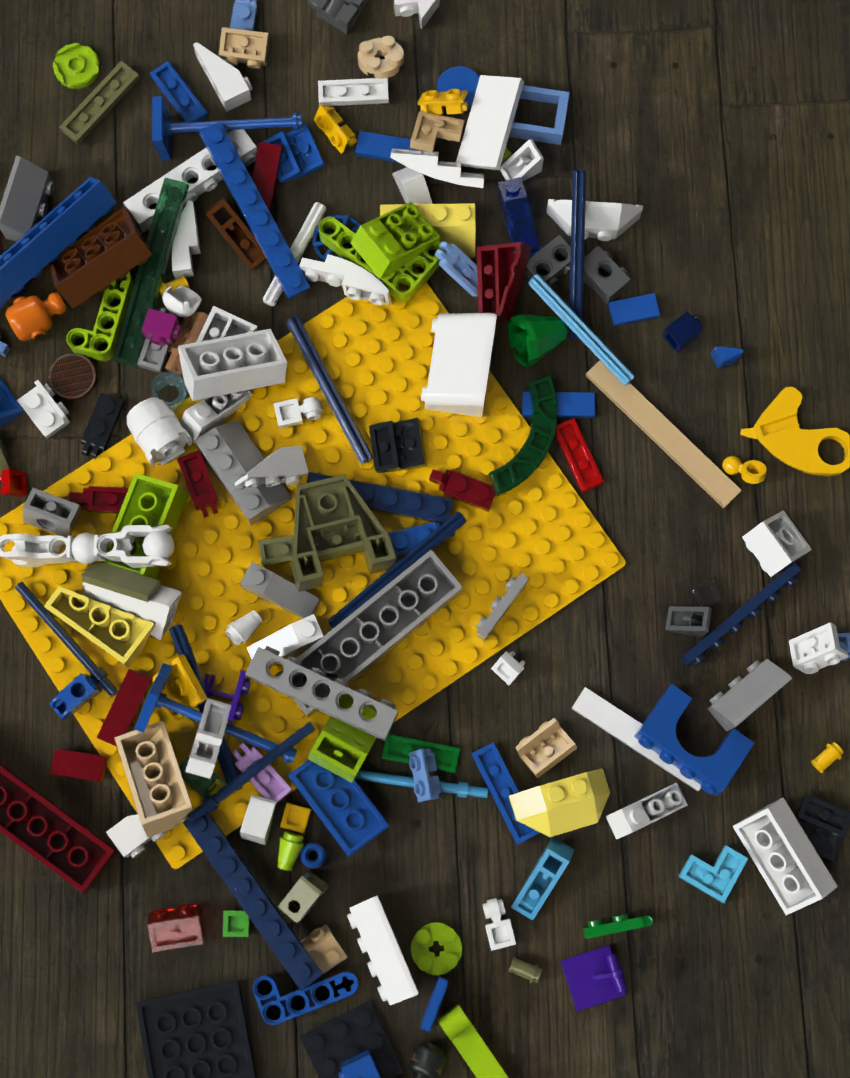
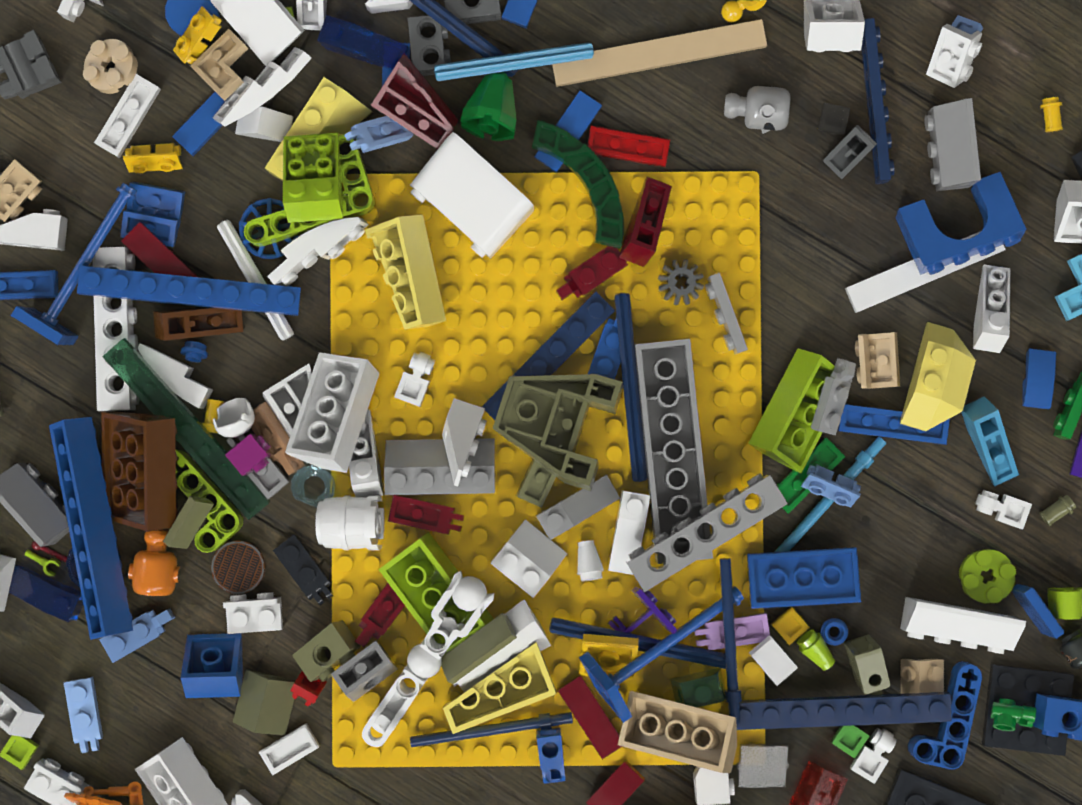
camera: 55 degrees left, 10 degrees up
white slope [185,698,231,779] -> none
dark blue axle [287,315,373,464] -> none
lime slope [308,696,377,783] -> none
black slope [369,418,427,473] -> none
white tile [491,651,525,685] -> none
none -> olive tile [163,496,214,549]
none -> blue plate [180,341,208,363]
none -> olive brick [292,620,361,682]
none -> light yellow wedge [365,215,446,330]
none -> white slope [491,519,567,598]
none -> dark red slope [619,176,672,267]
none -> dark grey gear [658,259,704,306]
none -> light grey piece [724,86,790,134]
none -> clear smoke piece [736,744,789,788]
none -> lime slope [749,348,835,473]
none -> light grey hinge [811,358,856,435]
none -> white plate [850,728,897,784]
none -> green plate [990,699,1036,731]
none -> blue slope [1022,349,1056,409]

